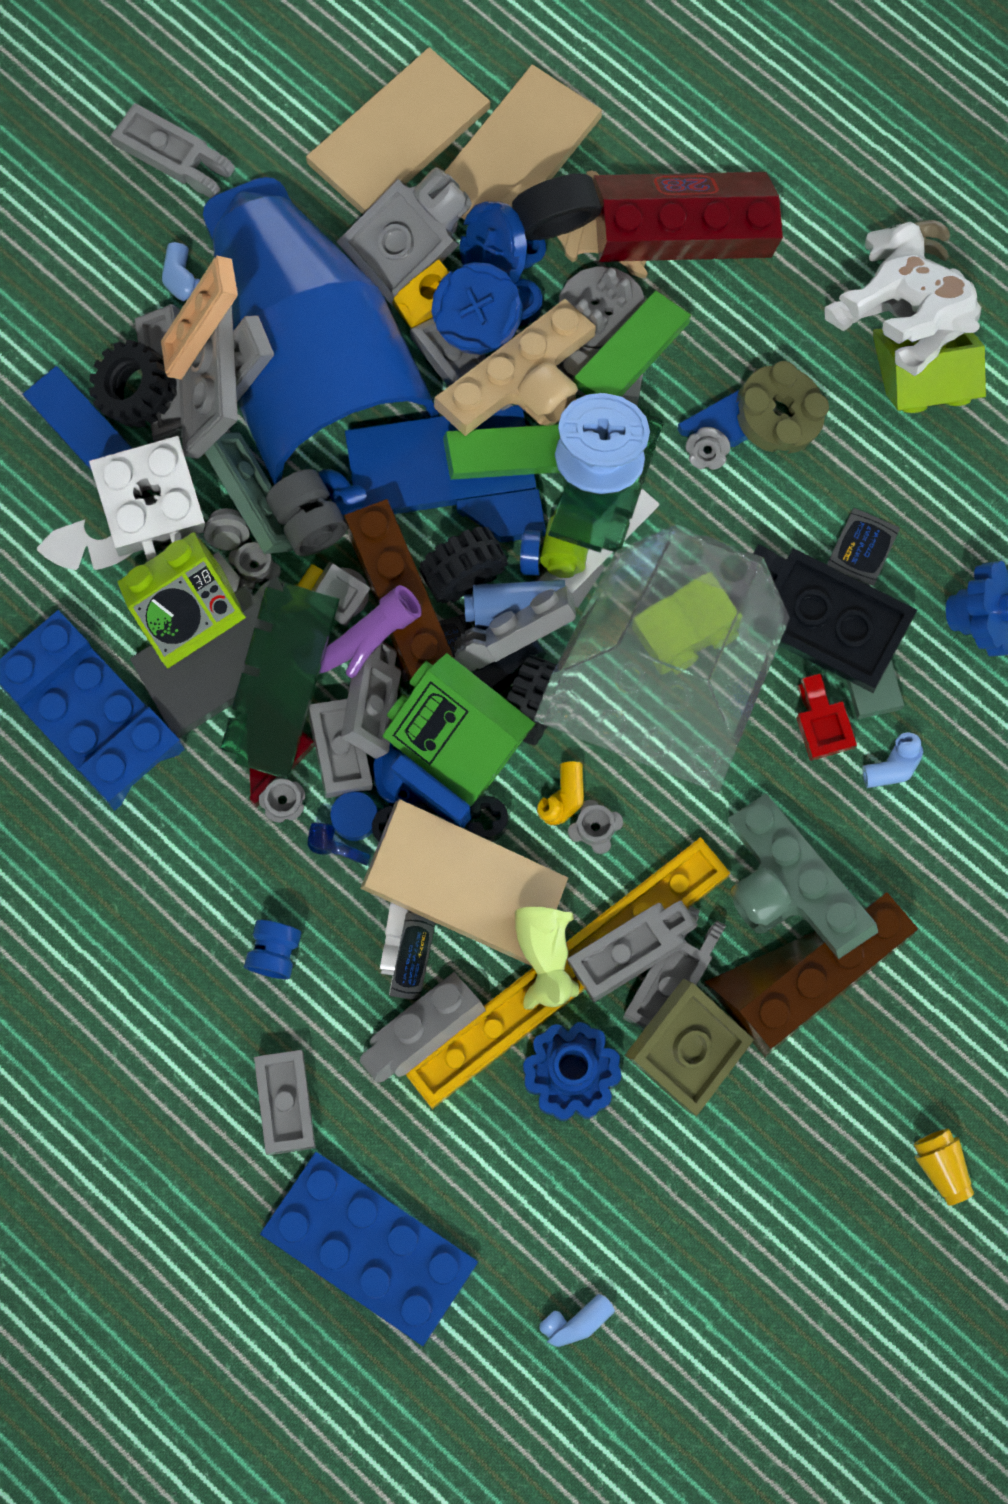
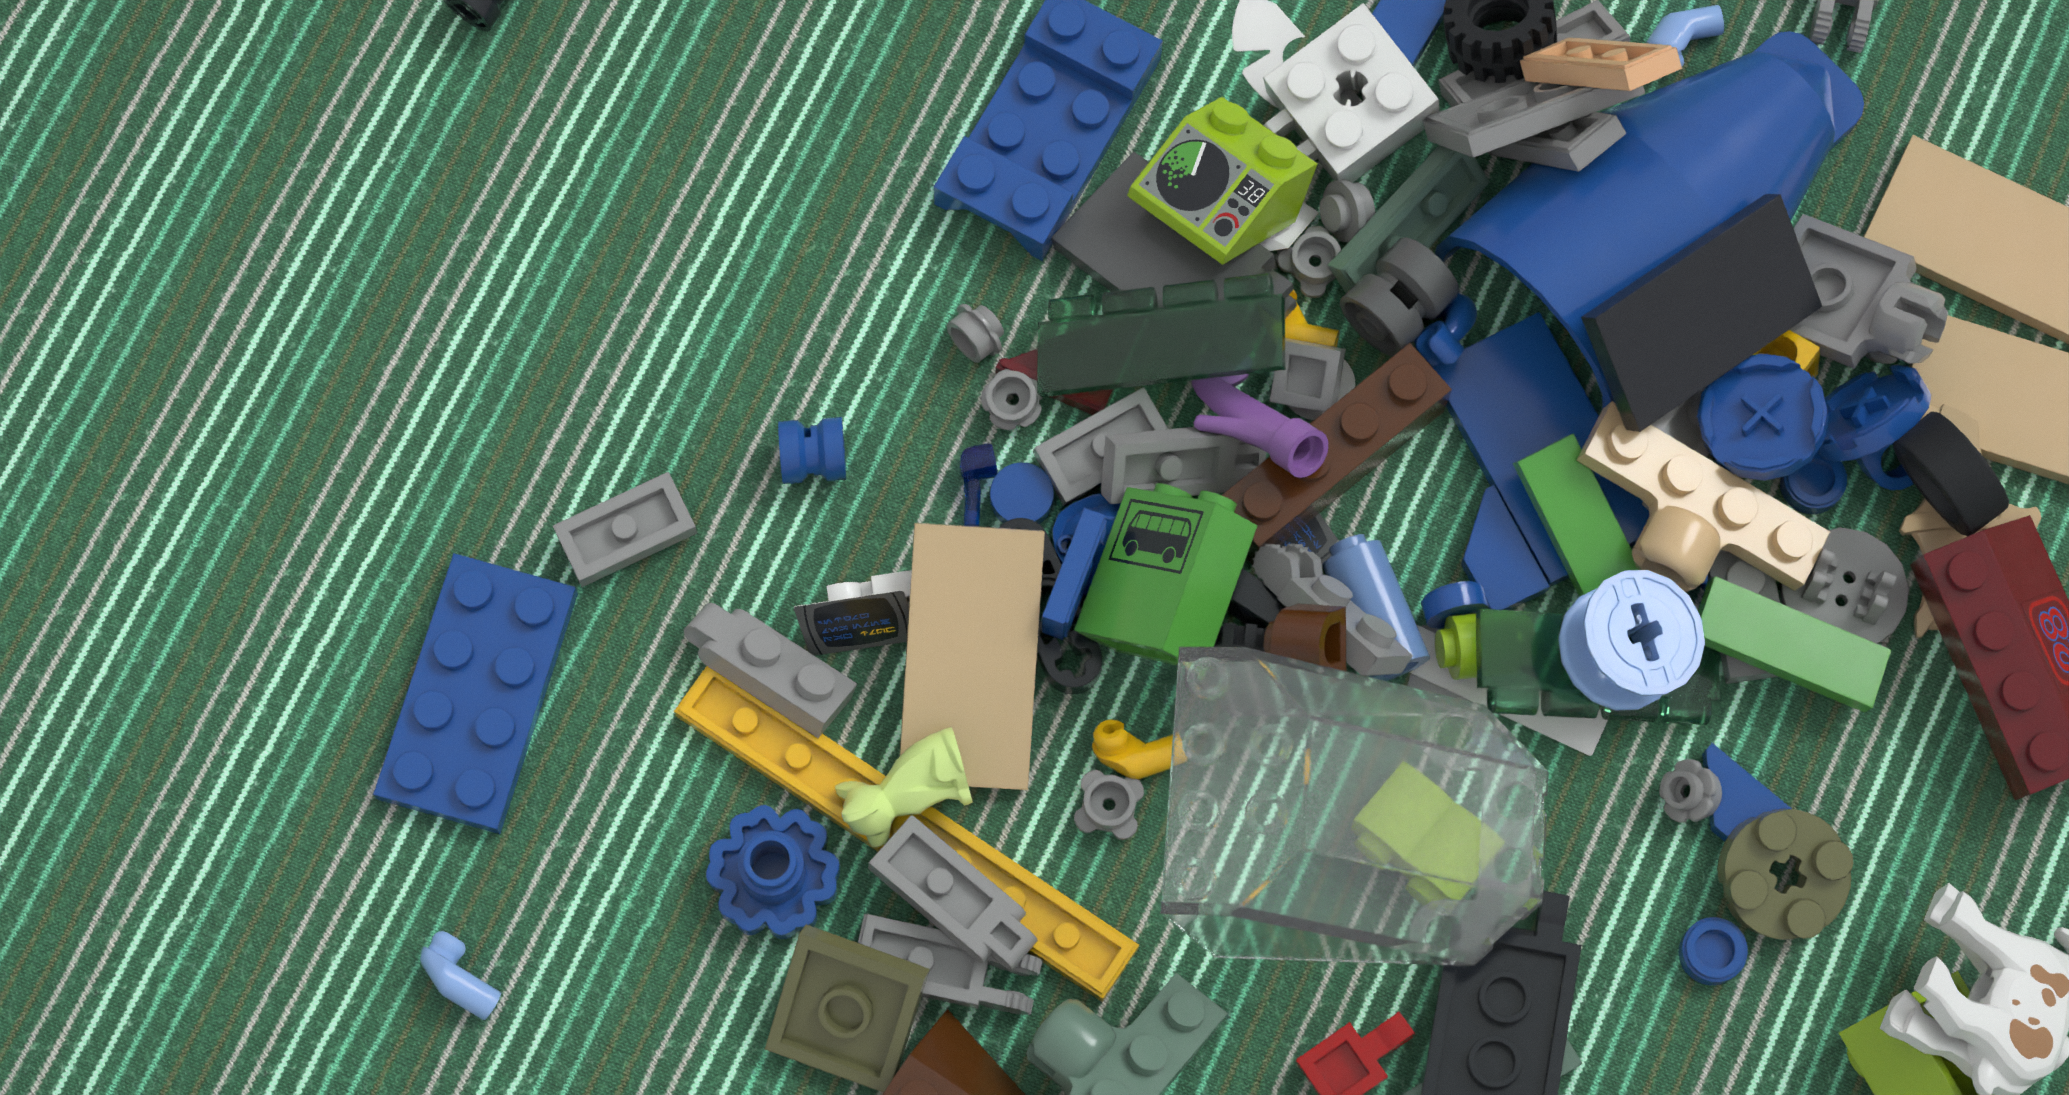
camera: 70 degrees right, 0 degrees up
black tyre [419,527,508,603] -> none
sticker [827,508,900,586] -> none
none -> light grey plate [947,304,1004,363]
none -> reddish brown plate [1264,603,1346,677]
none -> black tile [1581,194,1823,432]
none -> blue tile [1678,917,1748,985]

